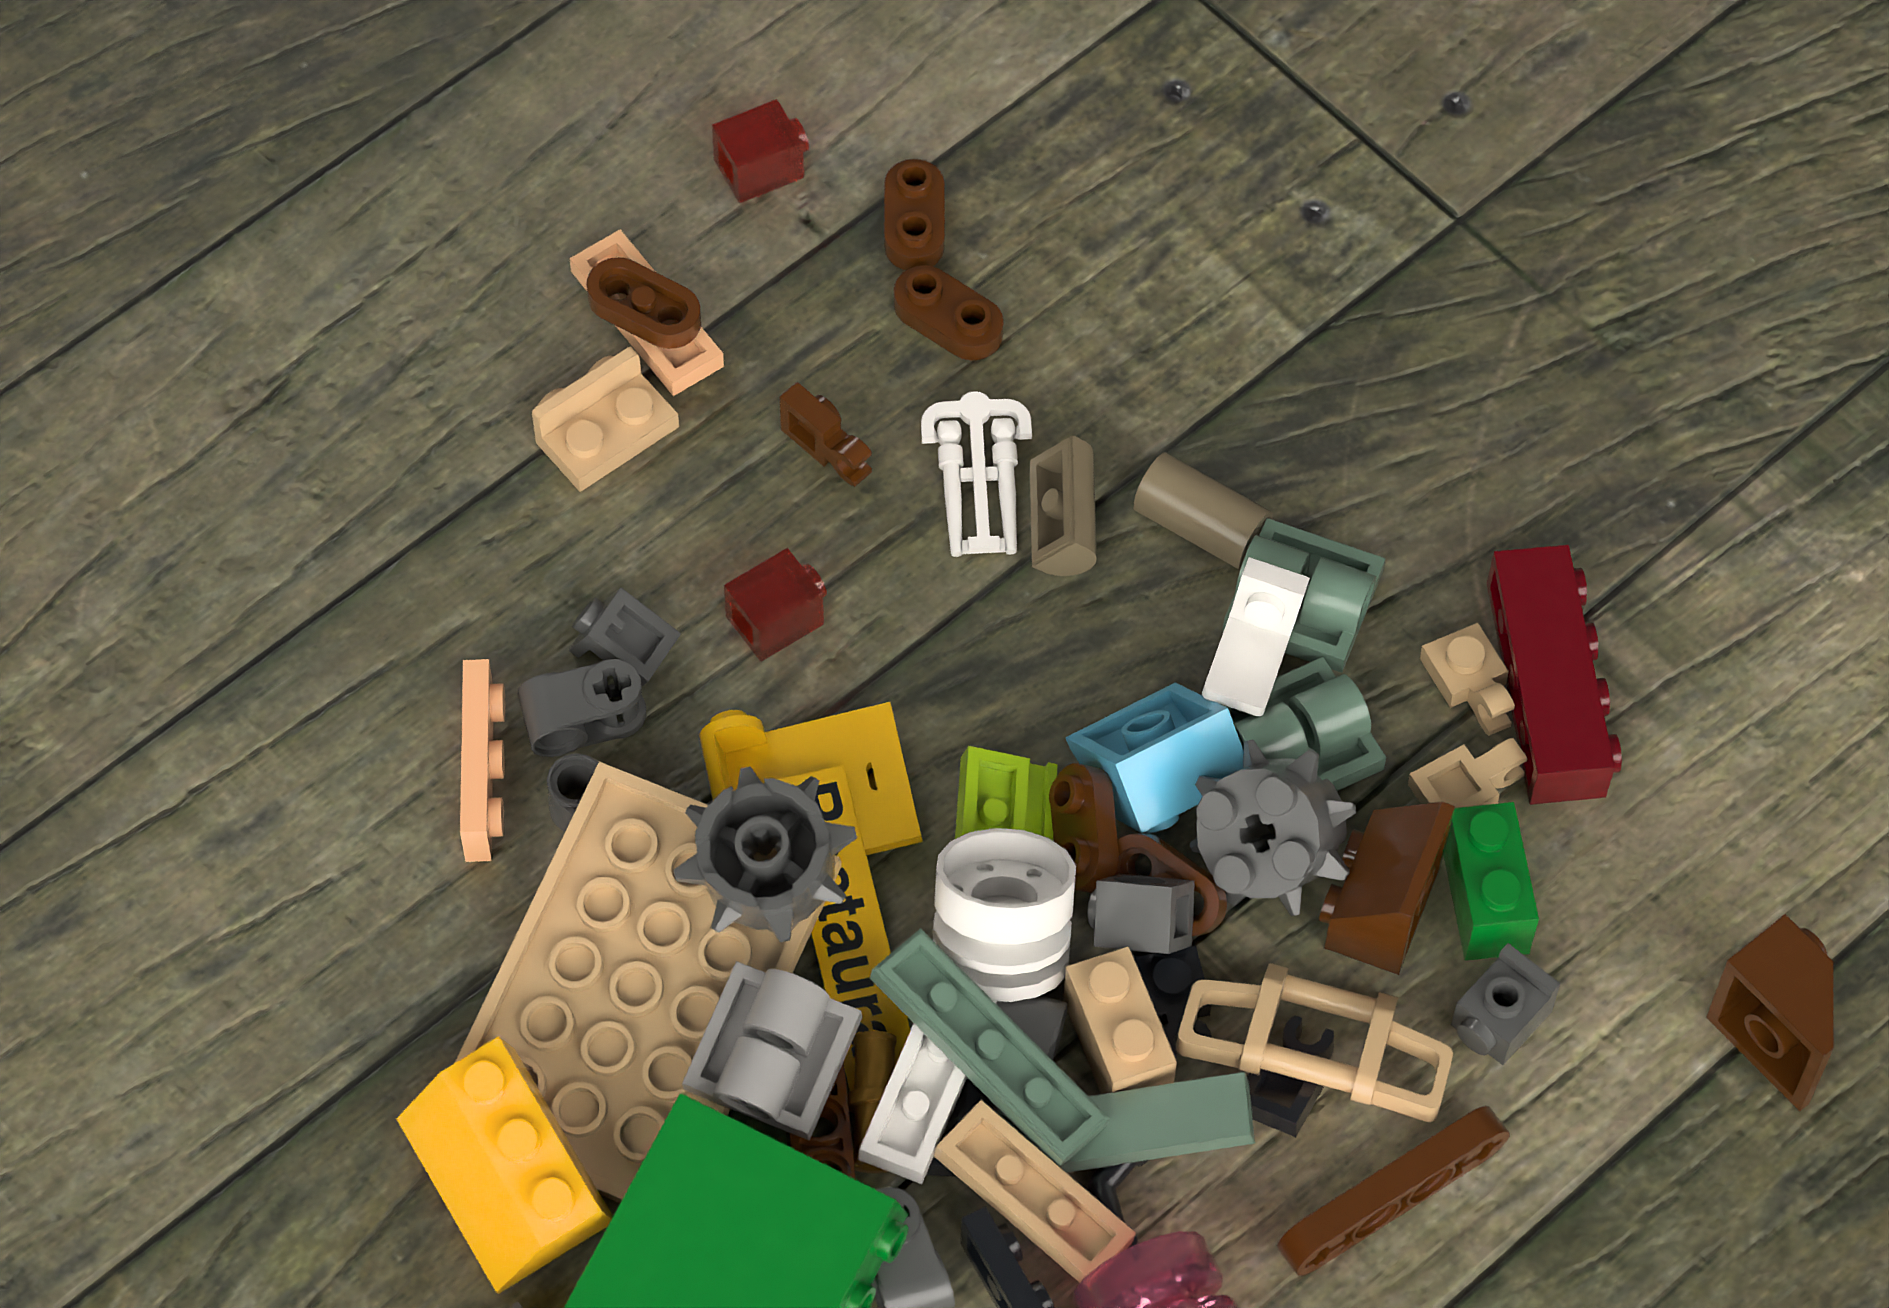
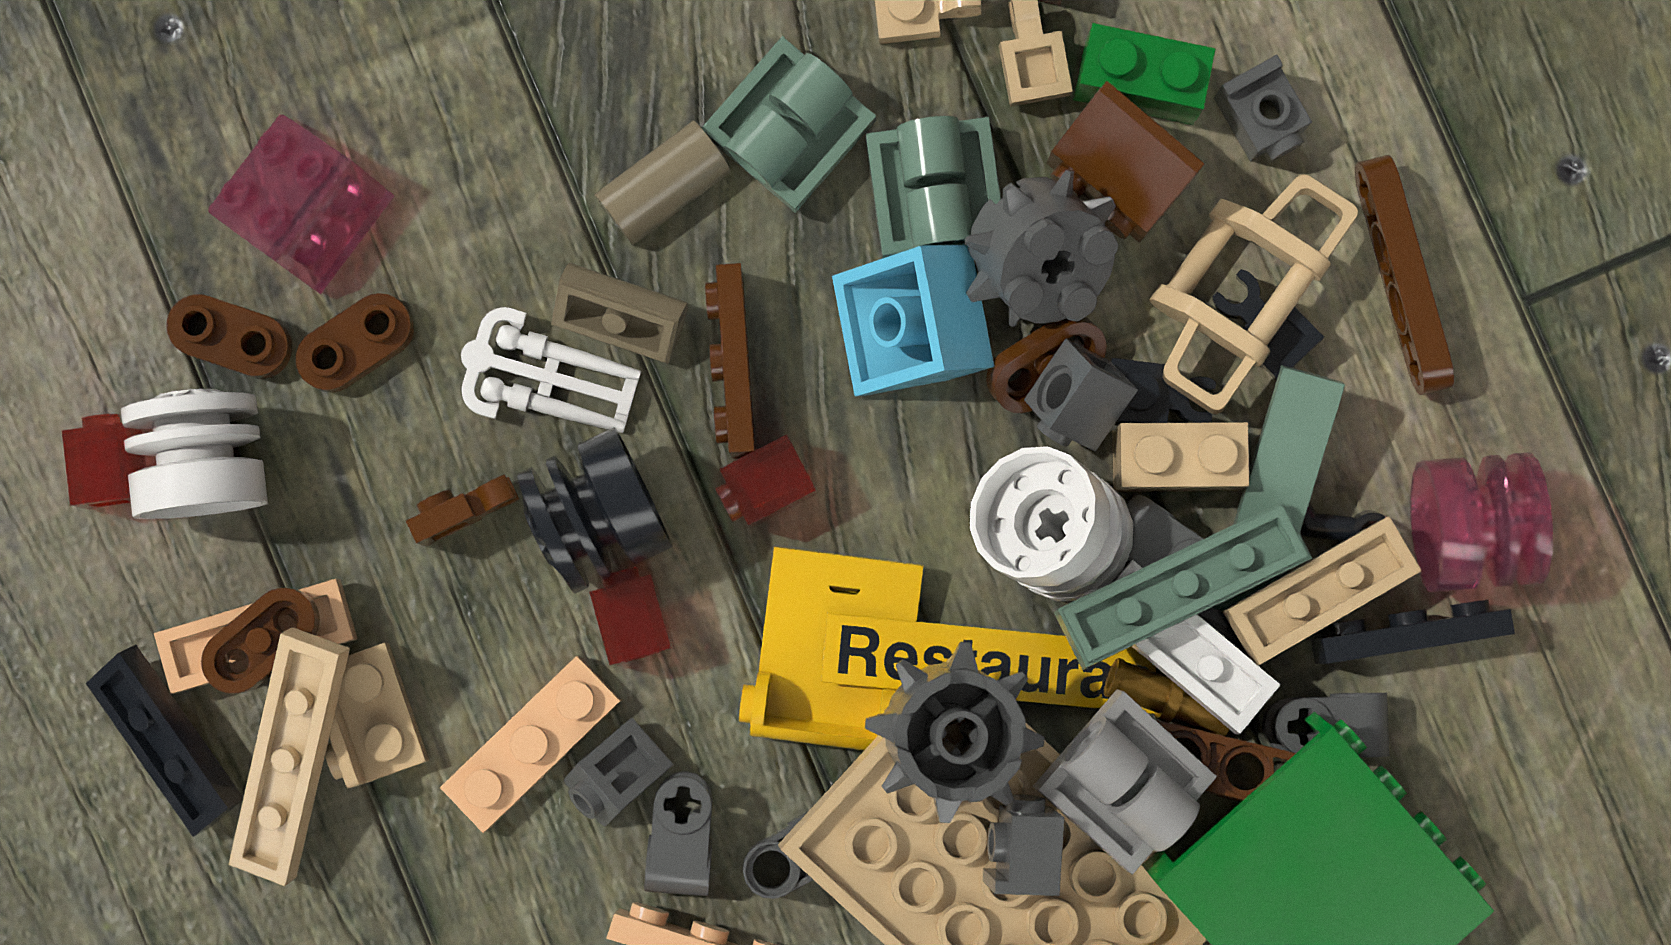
camera: 70 degrees left, 25 degrees up
lime plate [955,746,1058,841] -> none
reddish brown plate [1049,763,1119,893] -> none
white bracket [1202,557,1310,716] -> none
none -> black plate [86,645,243,837]
none -> white wheel [121,389,268,519]
none -> clear pink bracket [208,115,395,295]
none -> tan plate [228,627,350,886]
none -> light nougat plate [440,656,622,833]
none -> black wheel [517,427,672,594]
none -> reddish brown plate [705,263,756,458]
none -> clear red brick [715,434,817,529]
none -> dark grey brick [983,794,1064,896]

